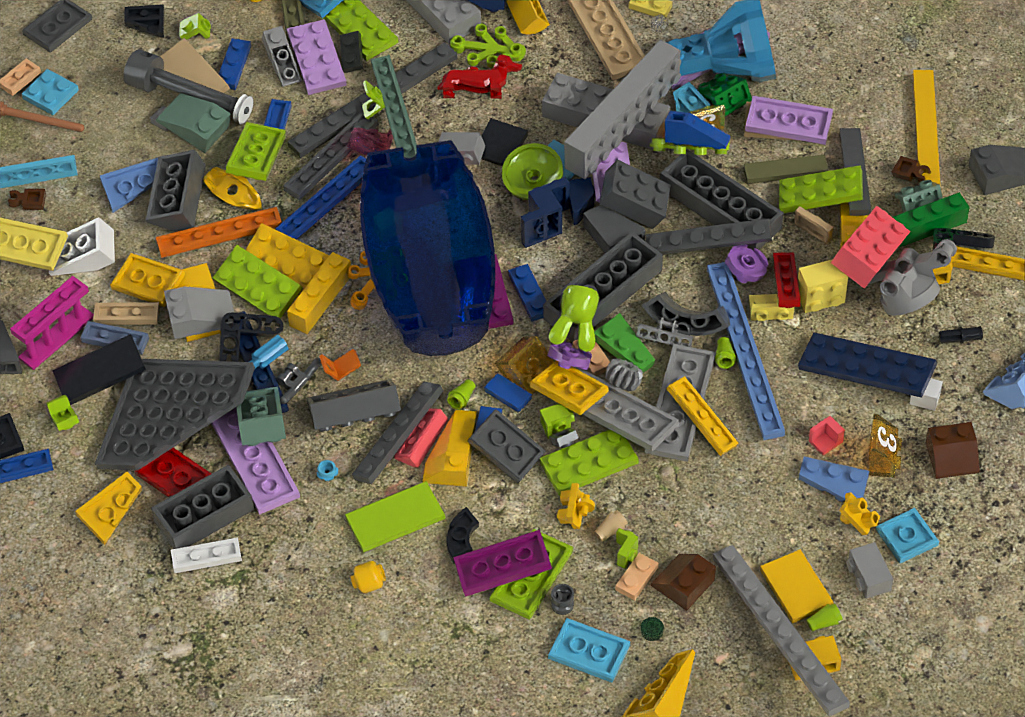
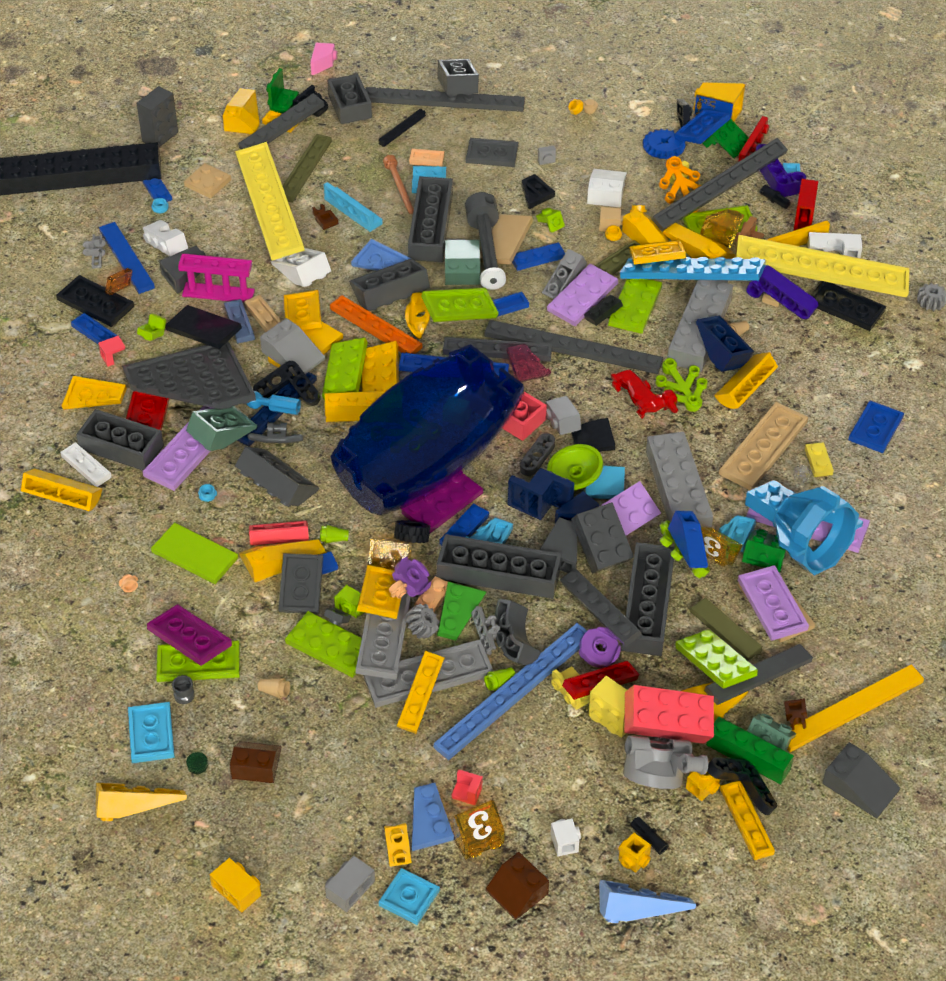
camera: 55 degrees right, 5 degrees down
orange bracket [319,349,361,381] -> none
yellow head [351,561,386,594] -> none
dark grey plate [352,381,443,485] -> none
lime bracket [362,80,385,119] -> none
sand green tile [371,55,422,169] -> none
black tile [446,507,479,564] -> none
blue tile [484,373,532,413] -> none
lime piece [548,285,599,352] -> none
yellow hips [557,483,595,529] -> none
light grey brick [564,40,681,179] -> none
light nougat plate [615,553,659,601] -> none
lime bracket [616,528,638,569] -> none
light grey plate [713,545,850,717] -> none
yellow tile [760,549,834,623] -> none
tan plate [794,206,833,244] -> none
dark blue plate [798,332,937,398] -> none
lime cone [806,603,843,632] -> none
none -> yellow brick [21,468,103,511]
none -> coral panel [98,335,125,367]
none -> light nougat plate [119,574,138,593]
none -> light nougat plate [389,580,407,598]
none -> black tyre [394,520,431,543]
none -> dark grey brick [408,176,453,262]
none -> medium azure wing [465,518,513,544]
none -> dark grey beam [520,433,555,476]
none -> yellow brick [618,832,651,873]

